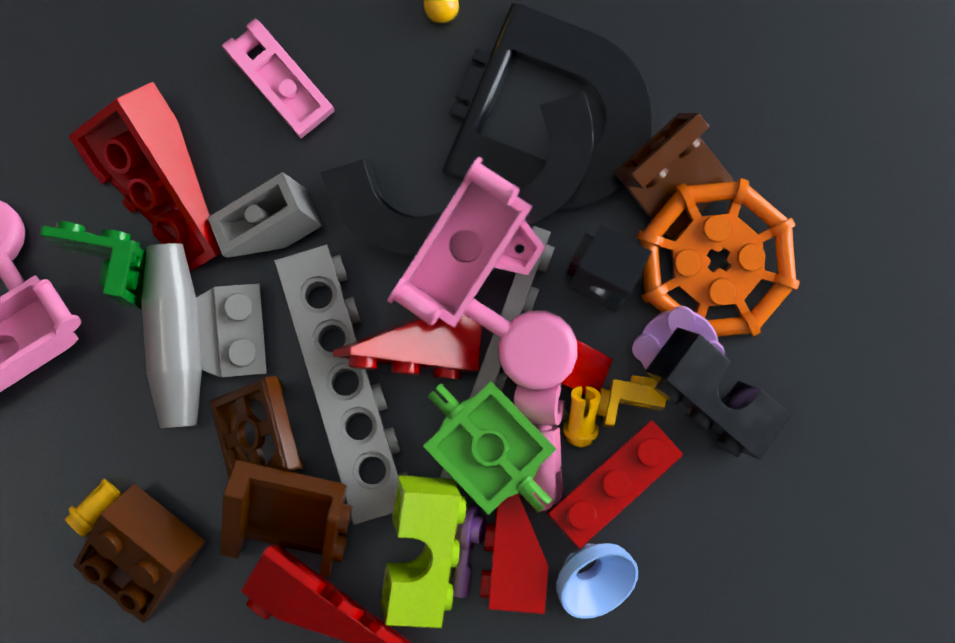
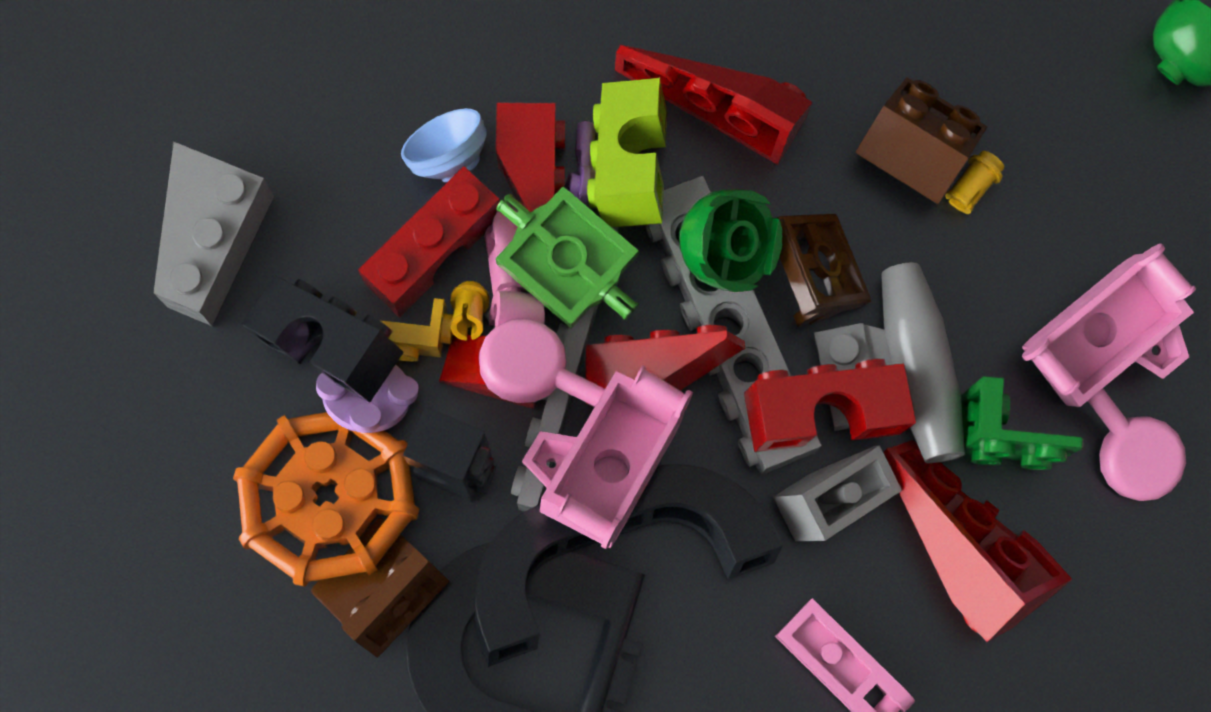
camera: 175 degrees right, 5 degrees down
reddish brown panel [220,460,353,577] -> none
none -> light grey wedge [154,142,274,326]
none -> green cylinder [680,189,782,292]
none -> red arch [744,359,916,452]

